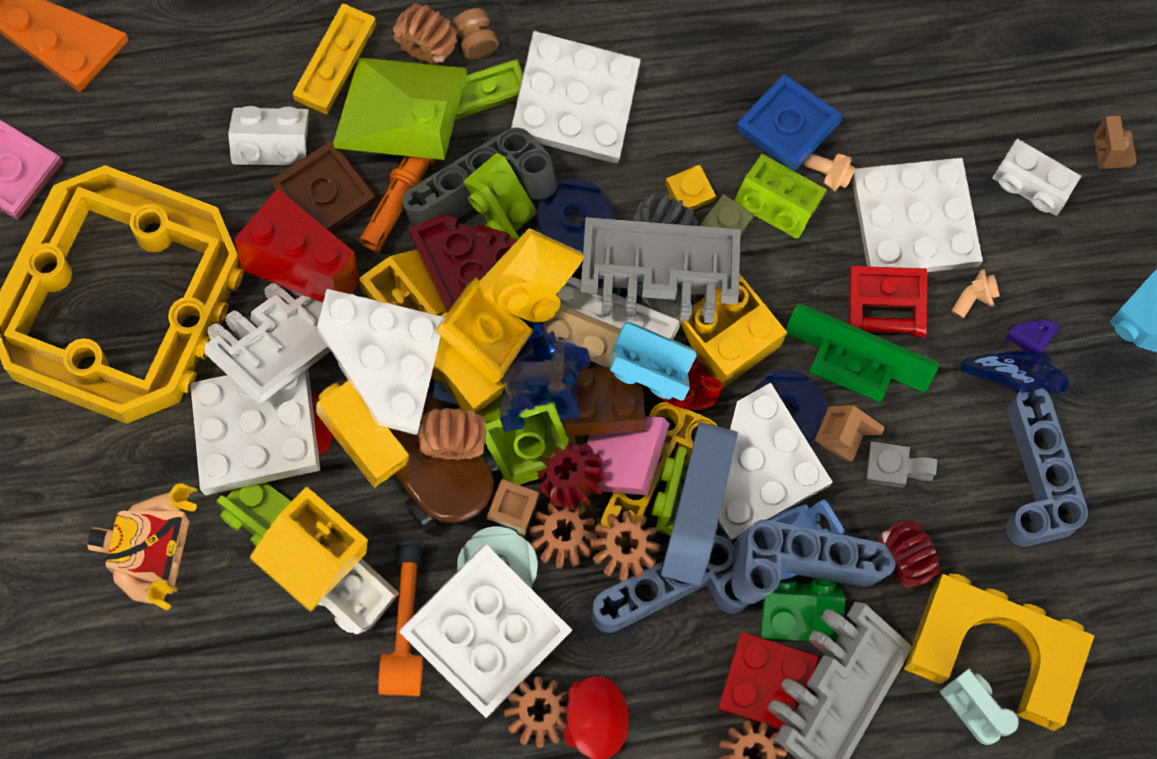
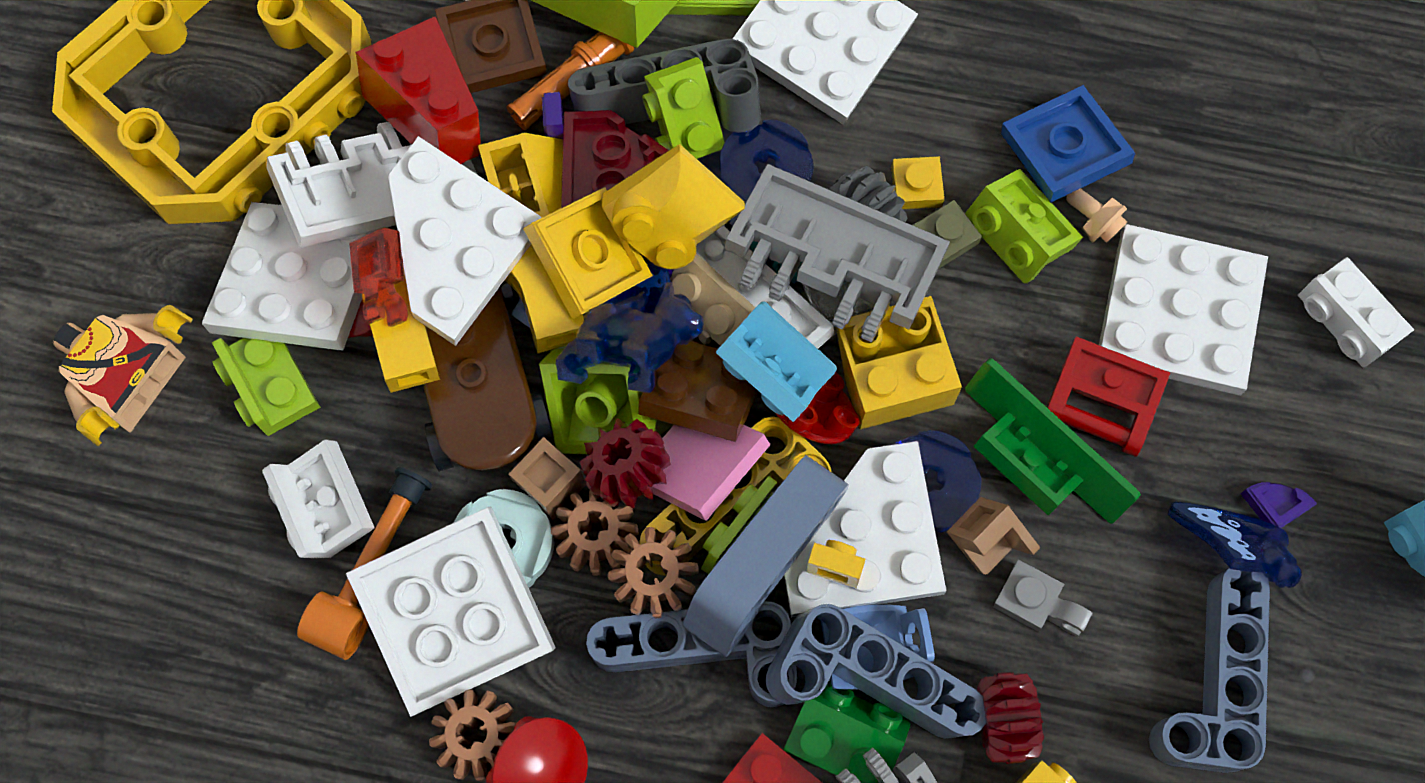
camera: 30 degrees right, 0 degrees up
yellow slope [250,487,368,612] -> none
nougat gear [418,408,486,461] -> none
light nougat plate [951,269,1000,319] -> none
none -> clear red plate [349,227,408,327]
none -> dark purple tile [542,92,564,139]
none -> yellow plate [806,540,866,588]

